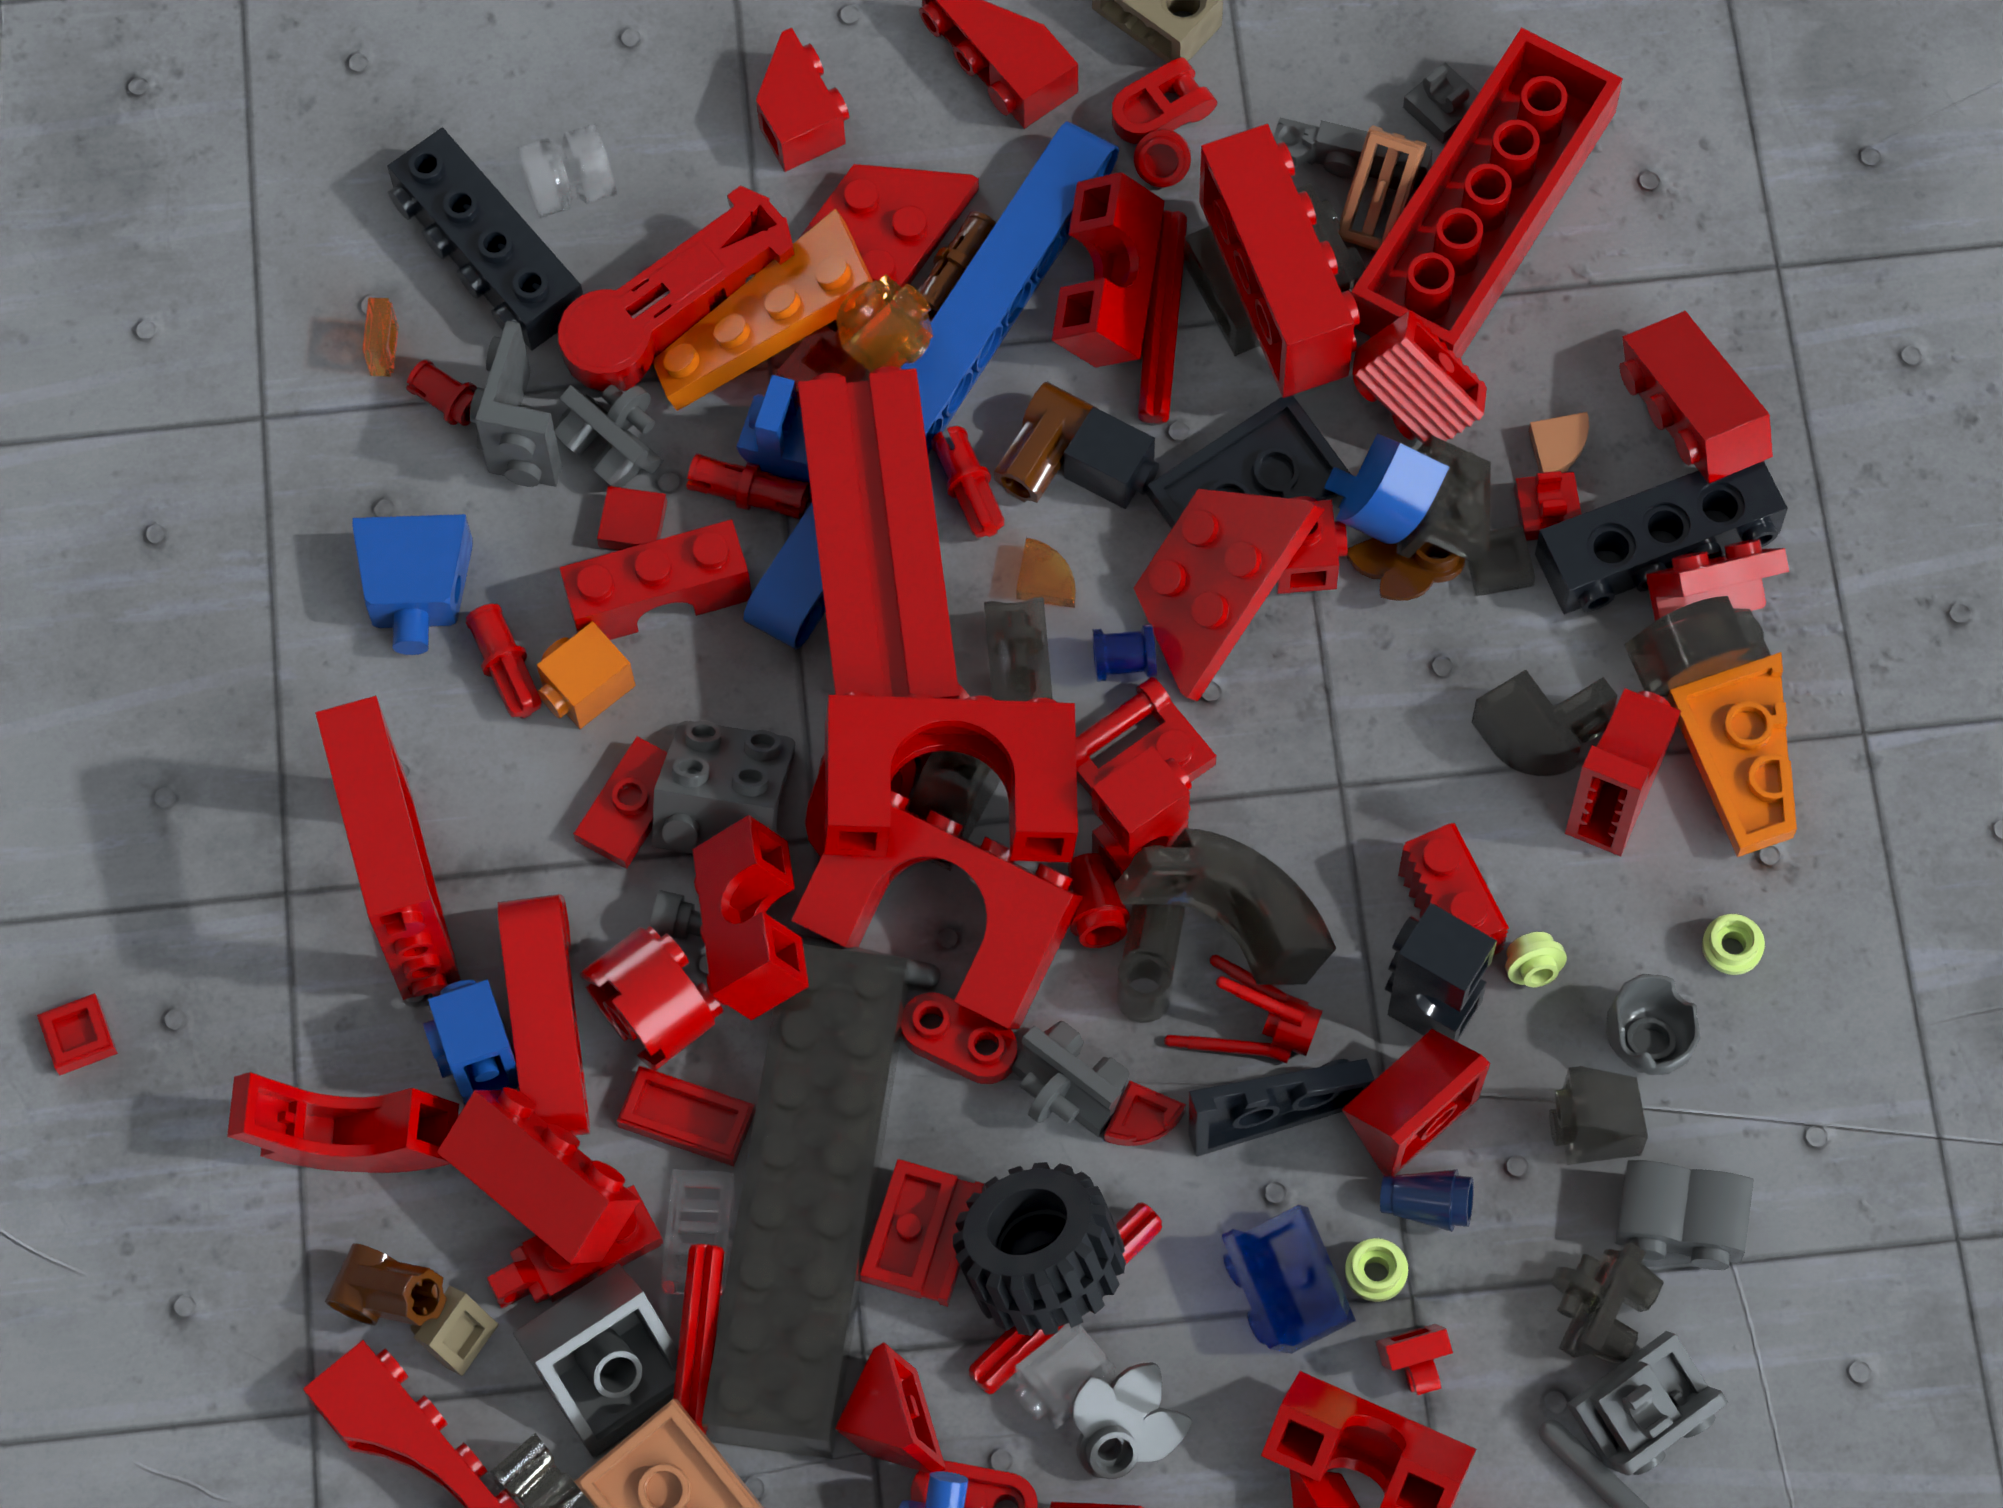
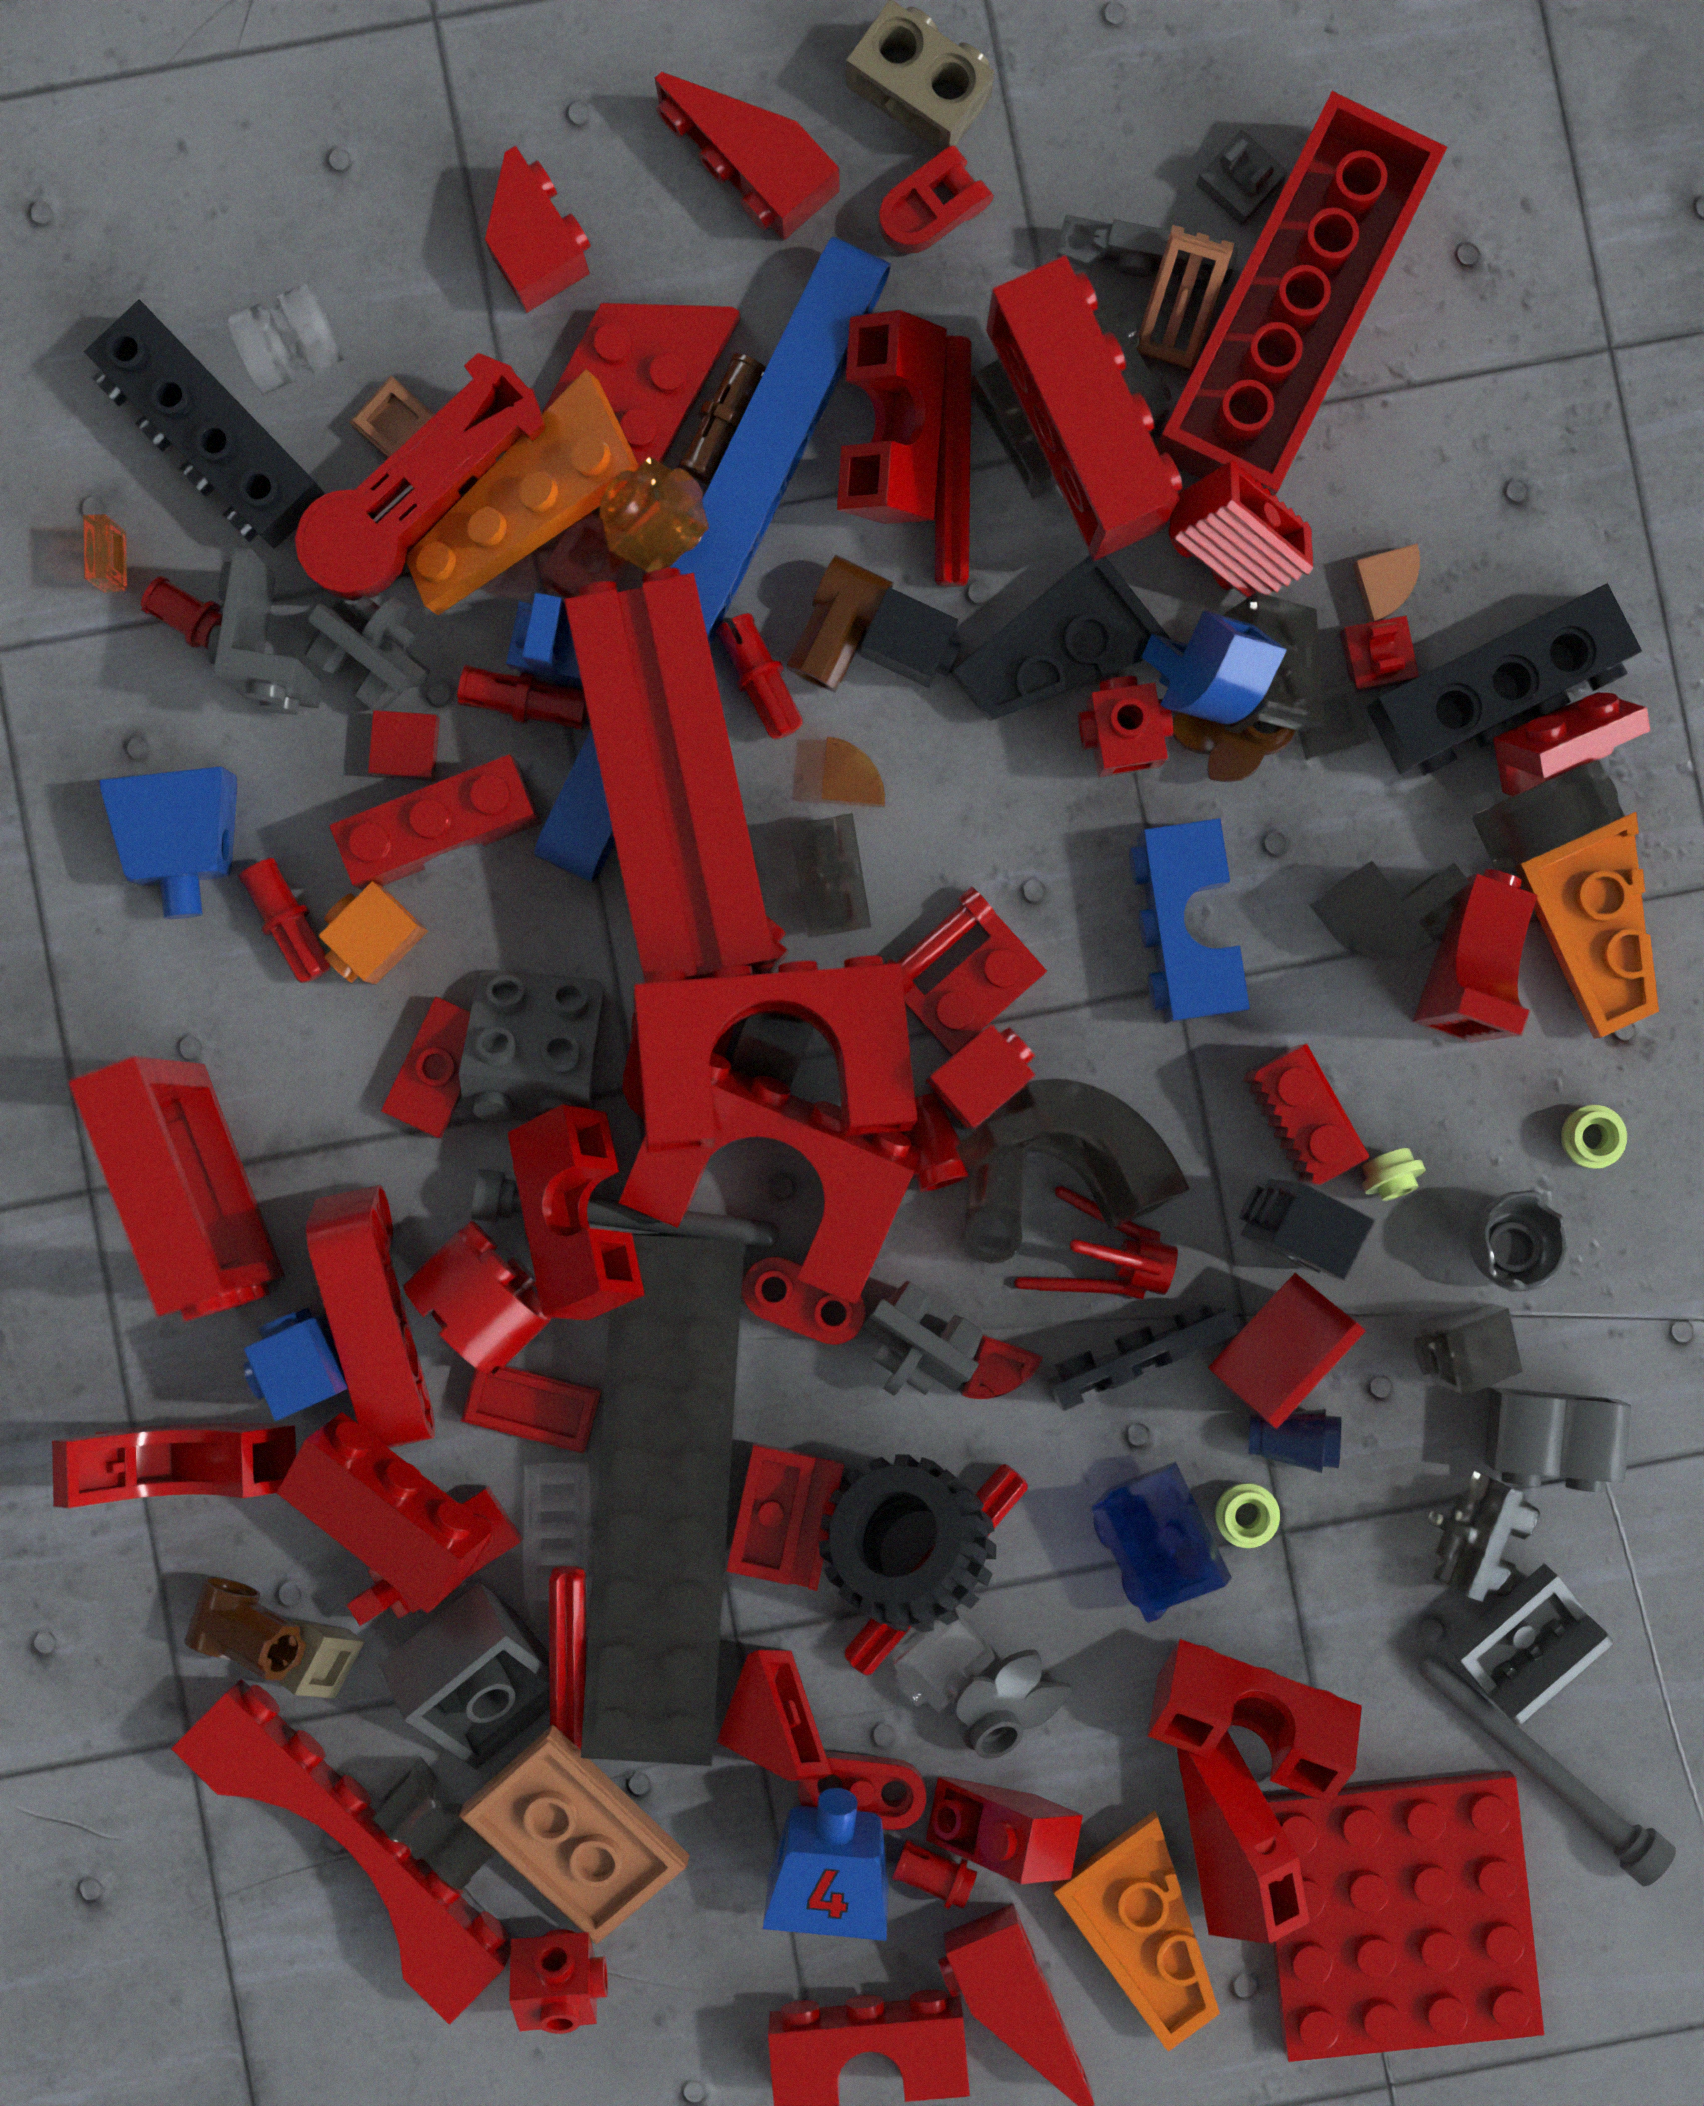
camera: 10 degrees left, 20 degrees up
clear blue bush [1092,624,1157,682] -> none
red wing [1133,489,1325,701] -> none
red plate [1134,129,1191,187] -> none
red tile [1375,1324,1453,1395] -> none
dark grey tile [1589,1361,1682,1454] -> none
red brick [1619,311,1773,483] -> none
none -> nougat tile [349,376,435,459]
none -> blue arch [1129,818,1250,1023]

